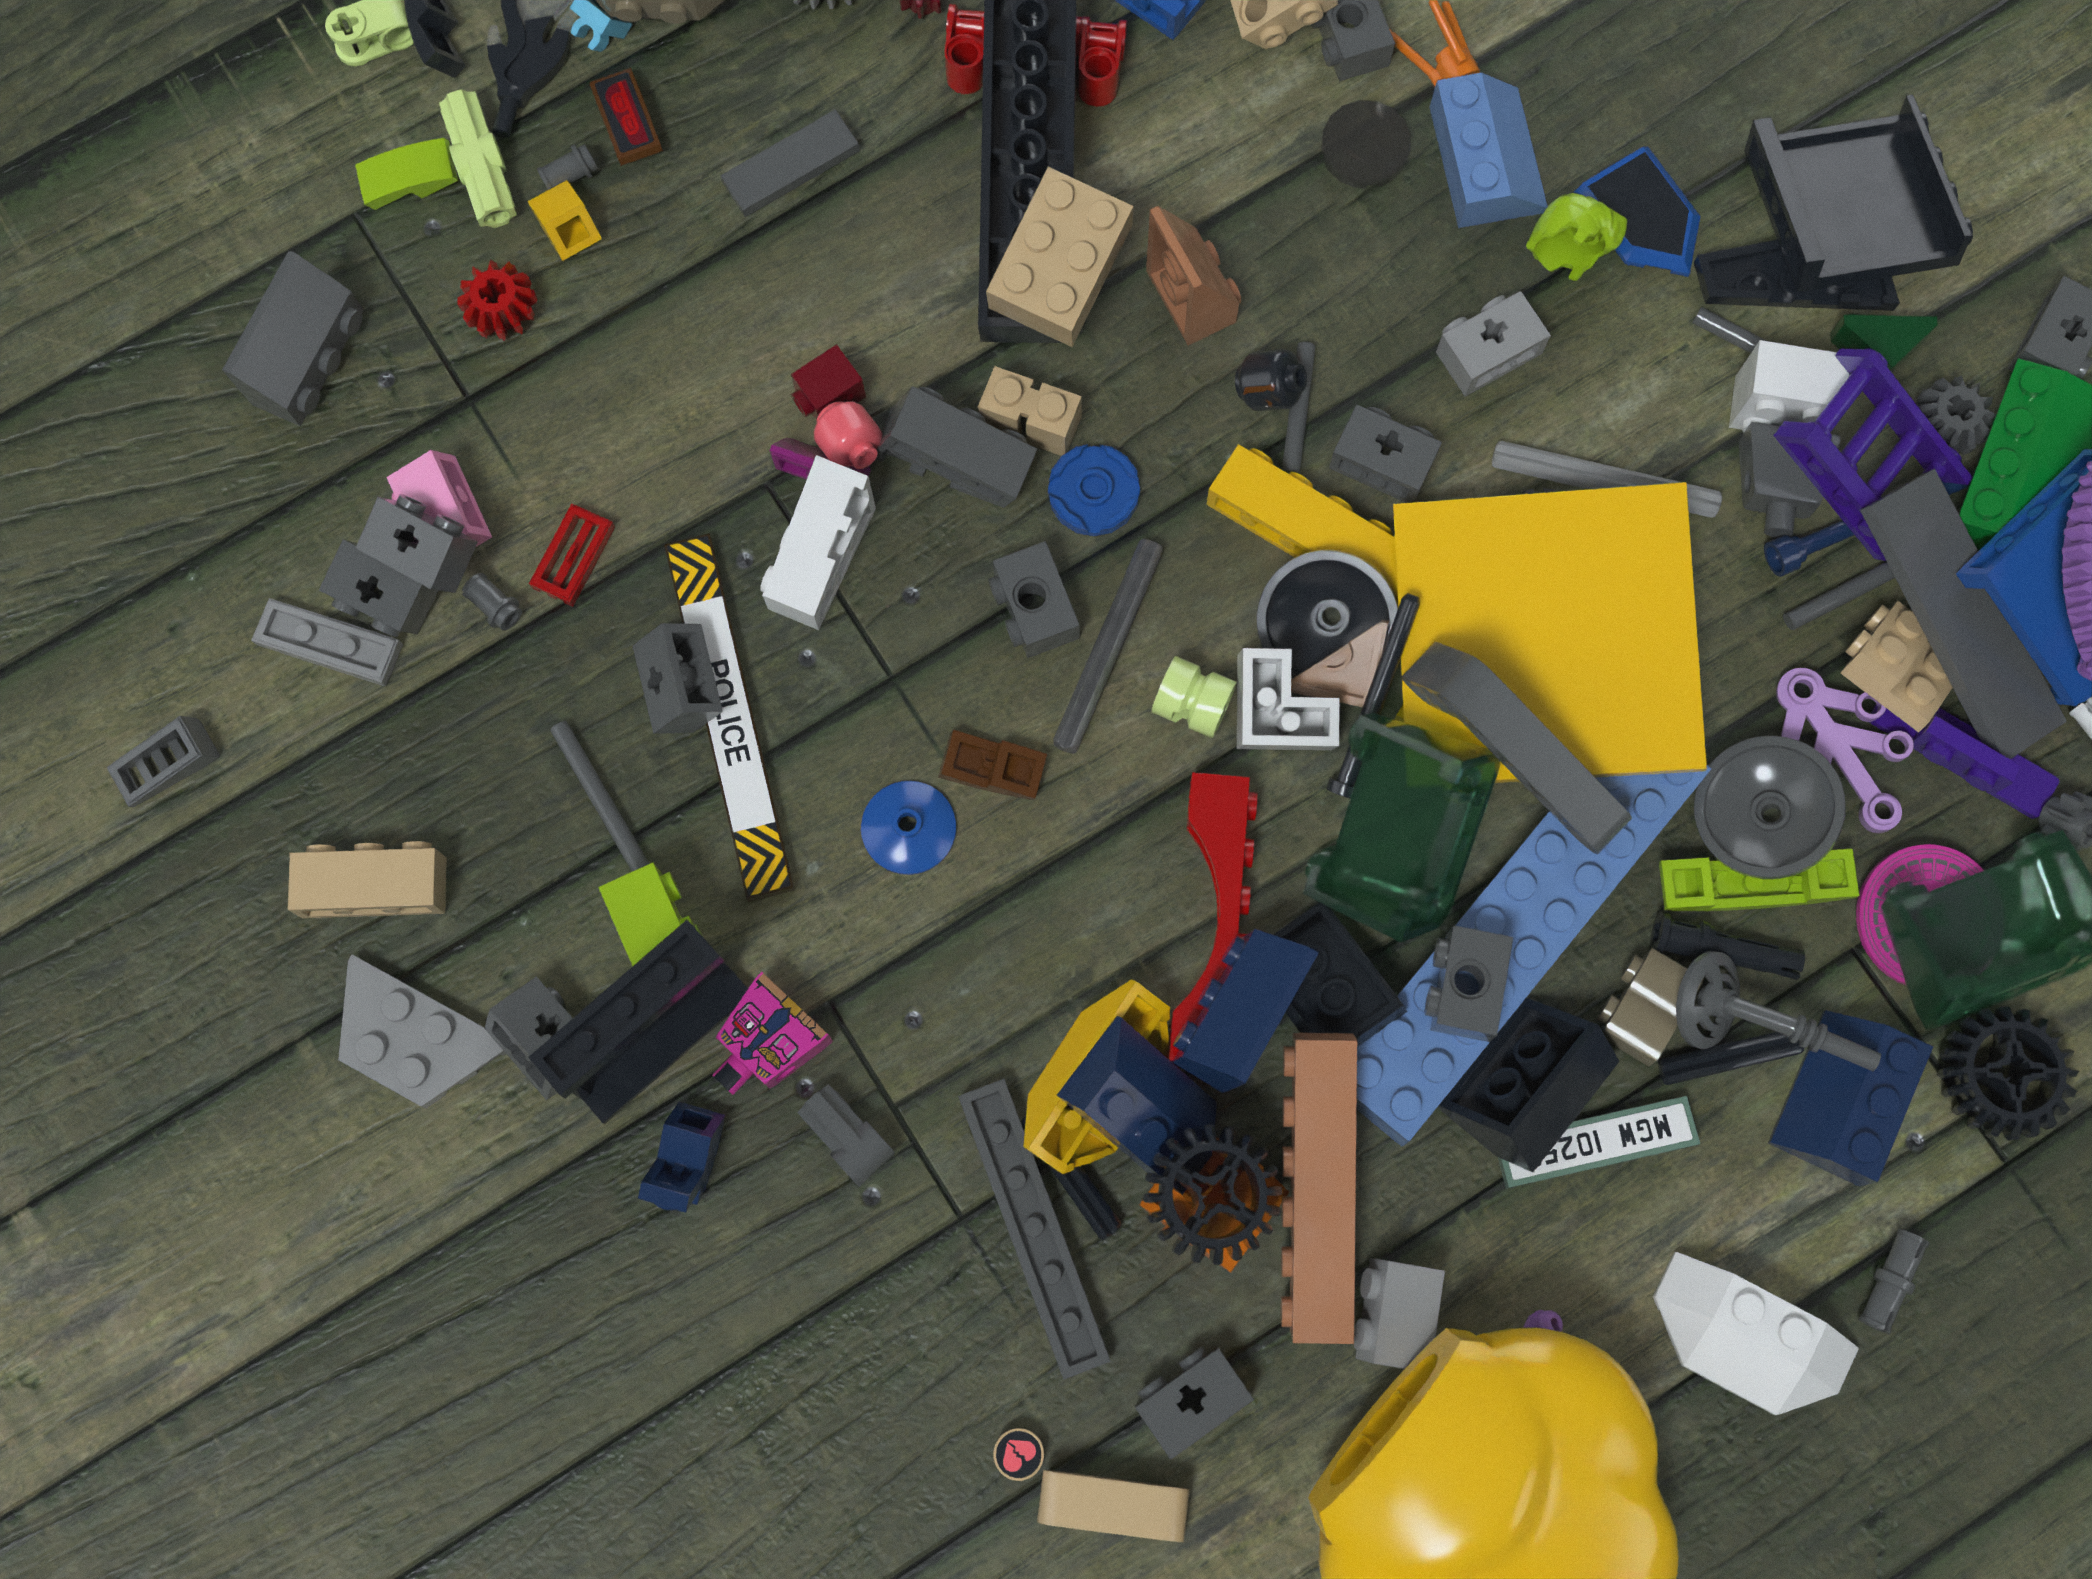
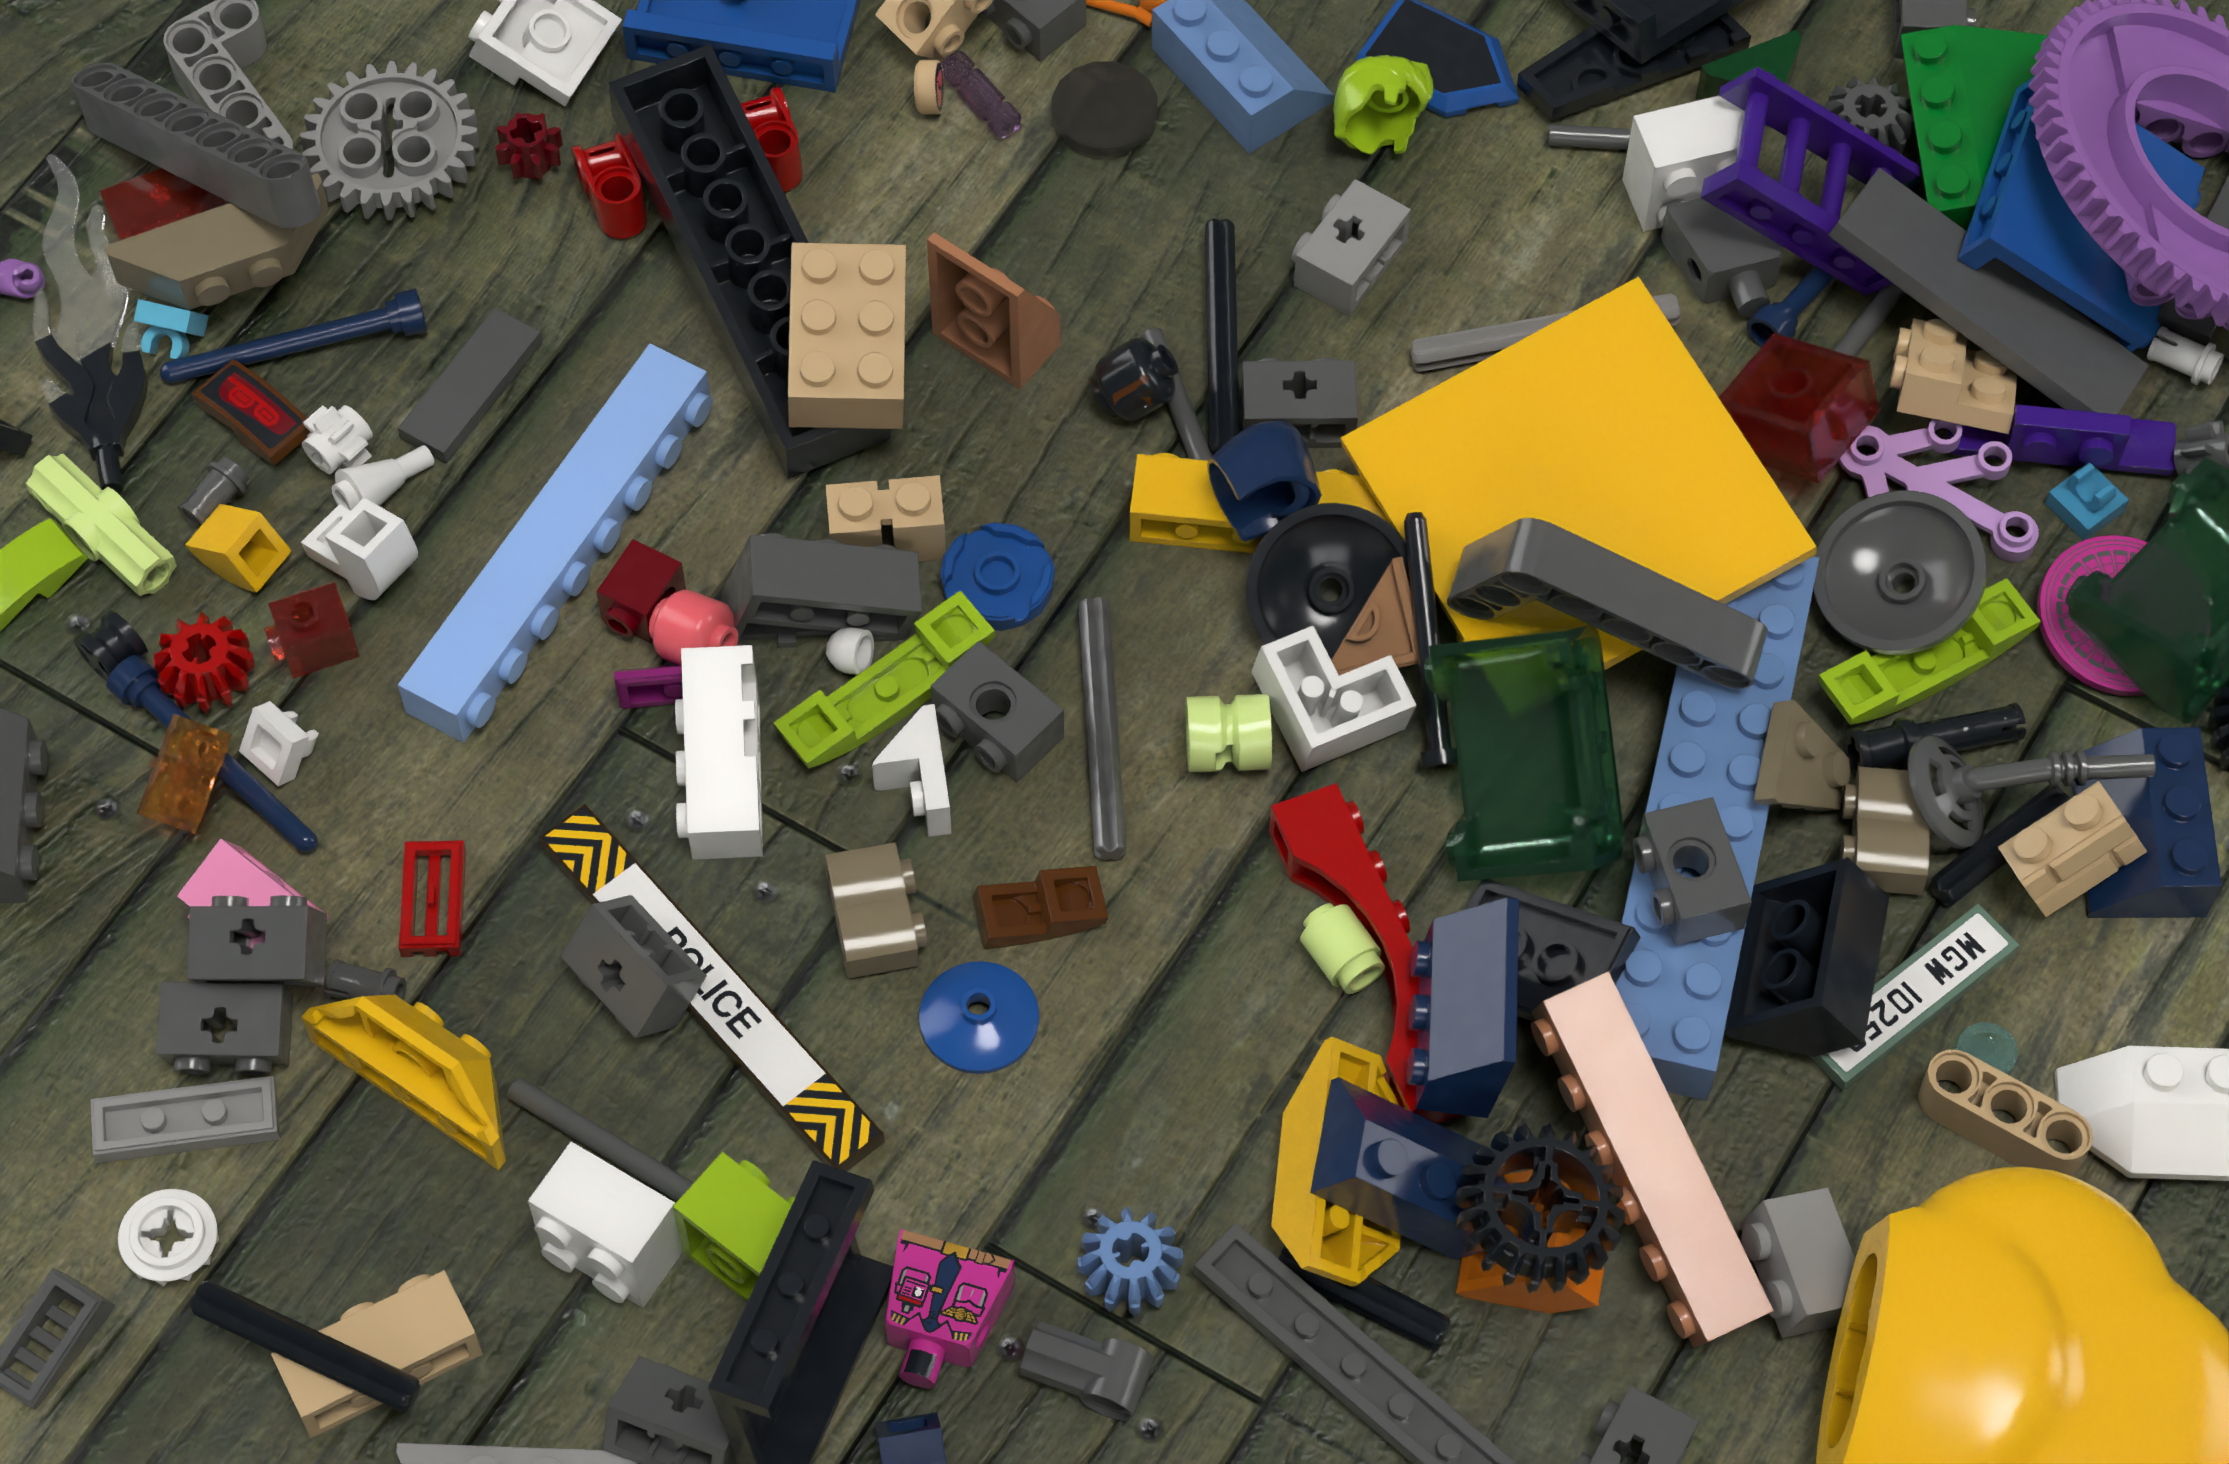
camera: 30 degrees left, 15 degrees down
none -> black wheel [74,610,149,681]
none -> dark blue piece [106,655,318,853]
none -> white gear [118,1189,220,1287]
none -> clear orange hips [136,713,232,834]
none -> dark blue piece [160,288,428,383]
none -> black axle [190,1281,421,1412]
none -> white tile [239,701,319,786]
none -> clear red brick [264,582,360,679]
none -> white brick [301,498,418,600]
none -> yellow wedge [301,994,506,1171]
none -> white gear [302,405,373,474]
none -> white cone [332,445,434,510]
none -> light blue brick [398,343,713,743]
none -> white brick [528,1142,683,1308]
none -> lime slope [773,590,996,769]
none -> dark tan brick [825,842,928,979]
none -> white hinge [826,628,874,675]
none -> white slope [872,704,952,837]
none -> tan tile [914,60,944,115]
none -> axle [941,51,1022,139]
none -> medium blue gear [1078,1206,1183,1317]
none -> black axle [1205,219,1240,456]
none -> dark blue piece [1207,420,1322,541]
none -> yellowish green brick [1300,903,1385,994]
none -> clear red brick [1718,333,1879,483]
none -> dark tan wing [1754,700,1850,812]
none -> tan beam [1918,1049,2093,1177]
none -> clear light blue tile [1954,1022,2018,1075]
none -> tan brick [1998,781,2147,917]
none -> dark azure tile [2045,463,2129,541]

